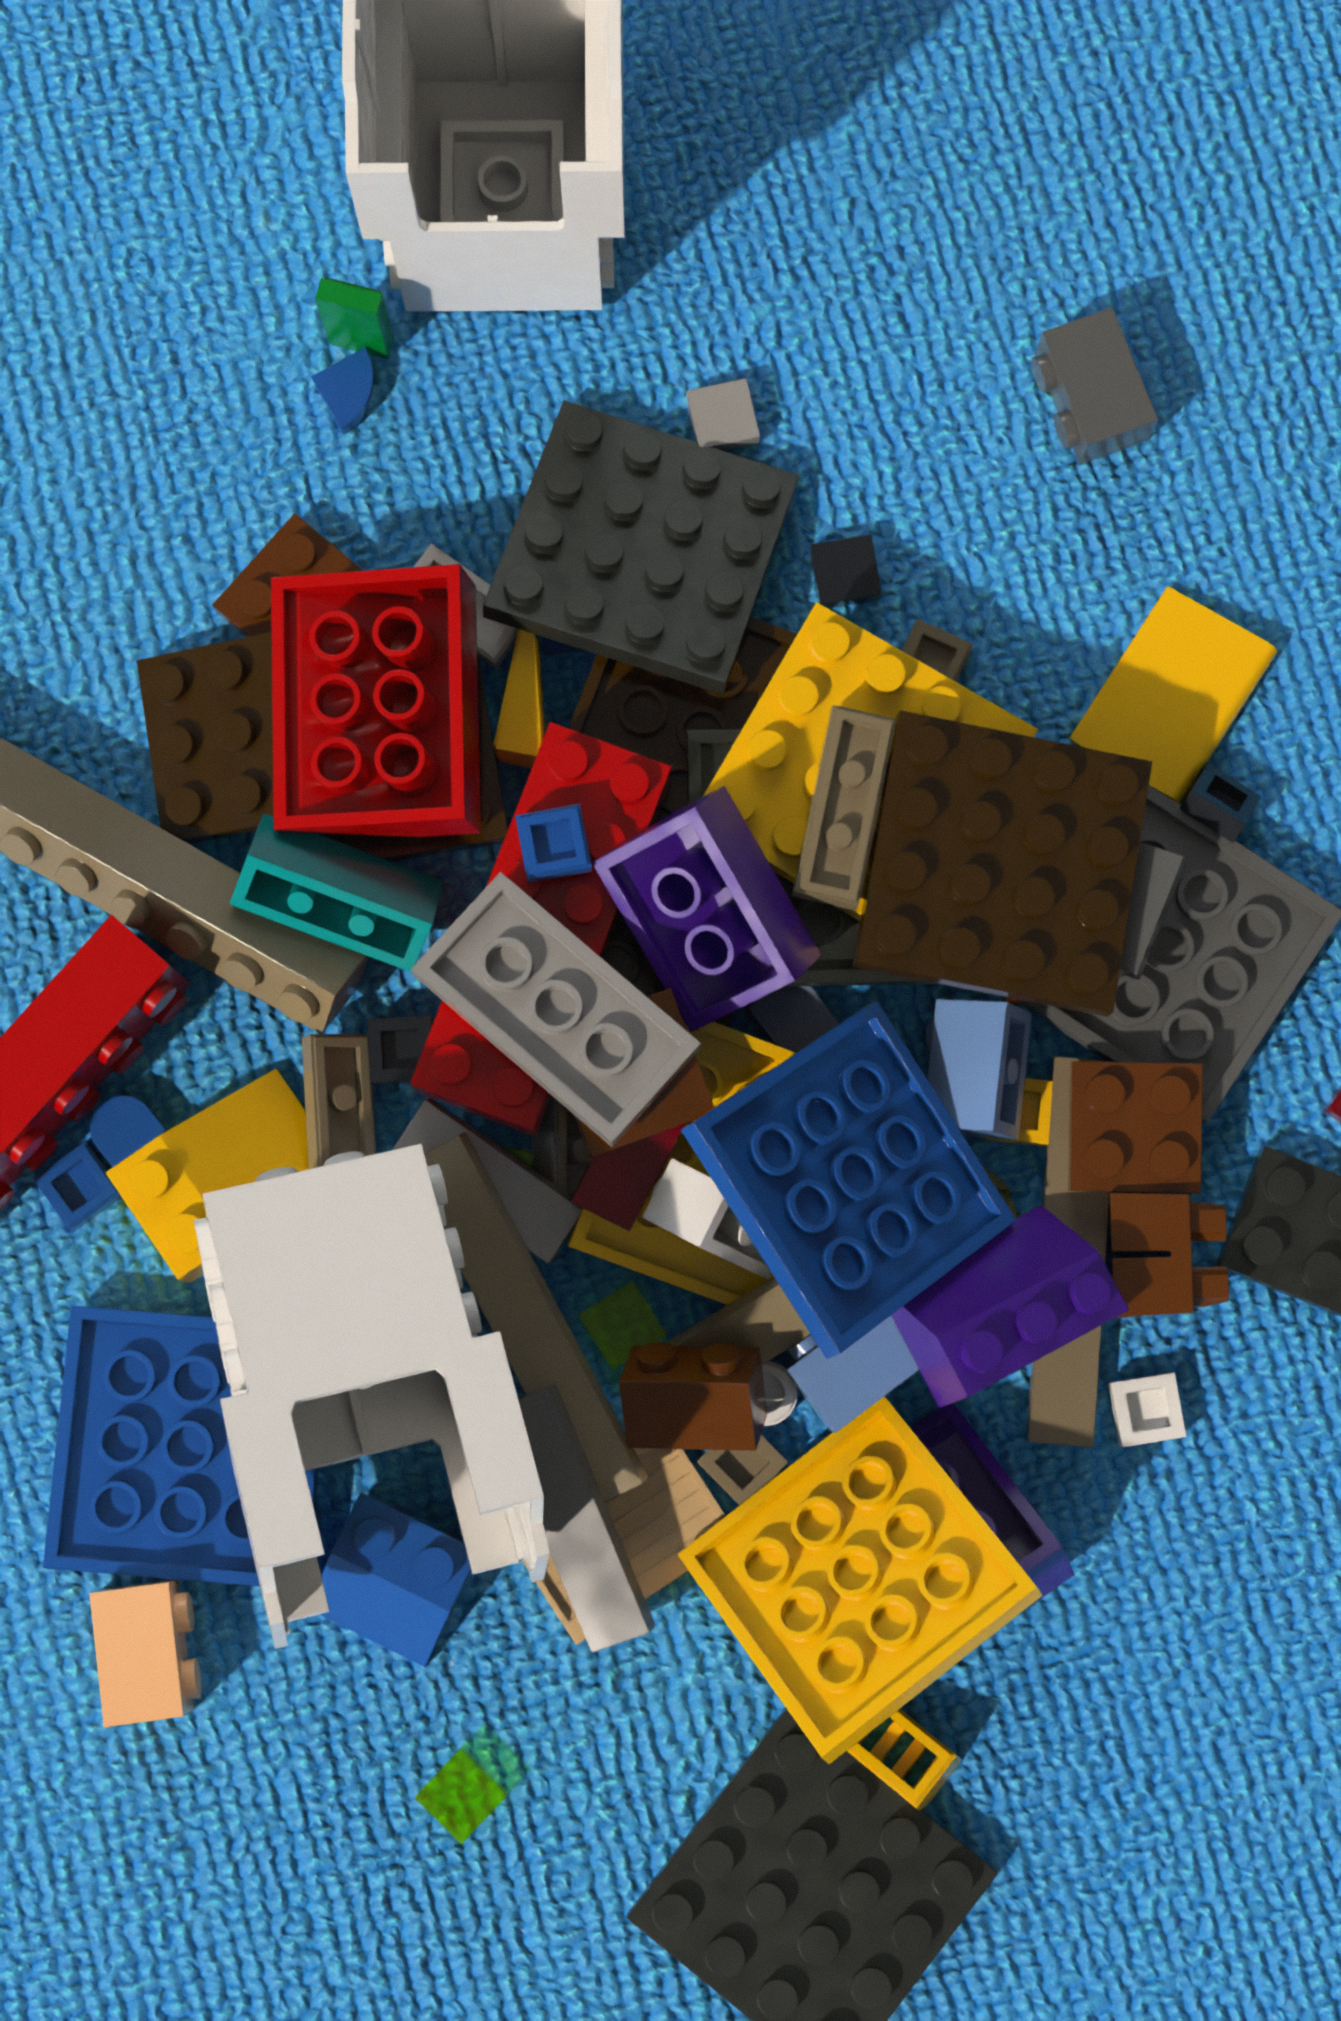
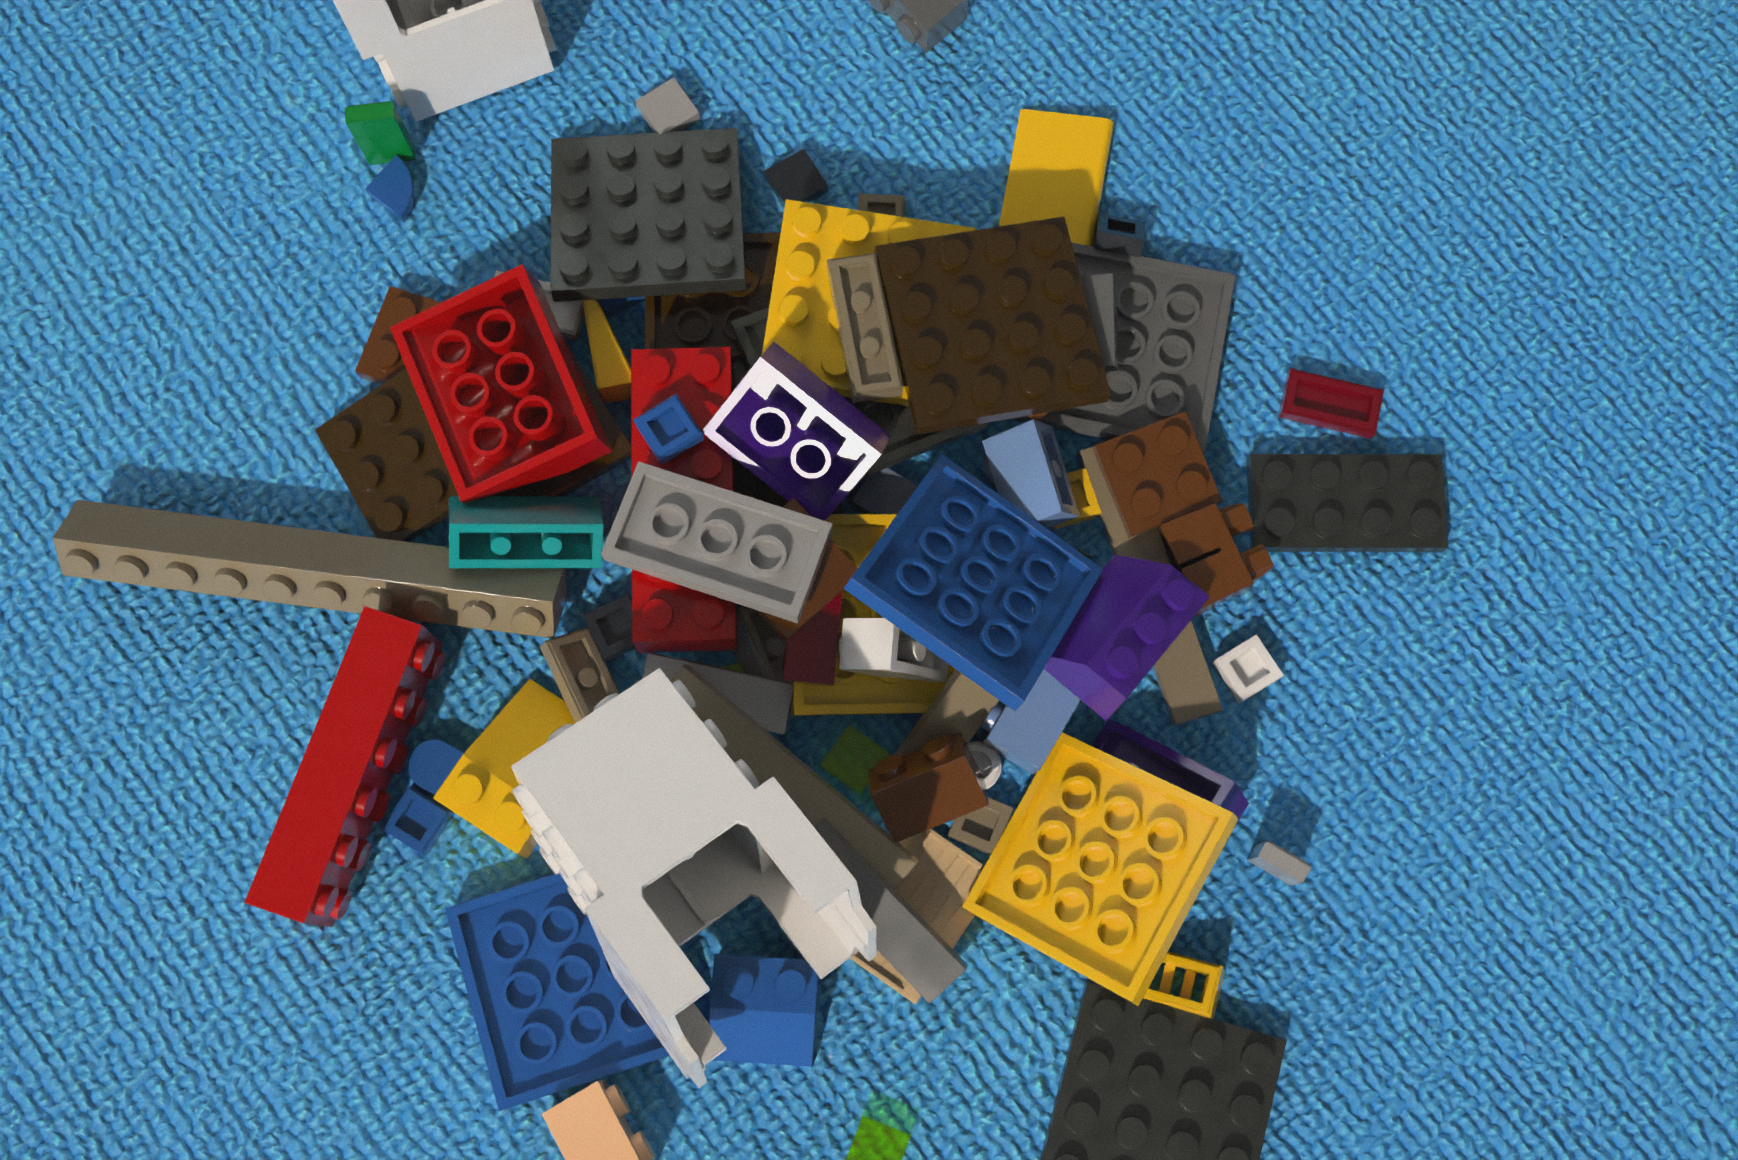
camera: 25 degrees left, 5 degrees down
none -> light grey tile [1247,840,1311,886]

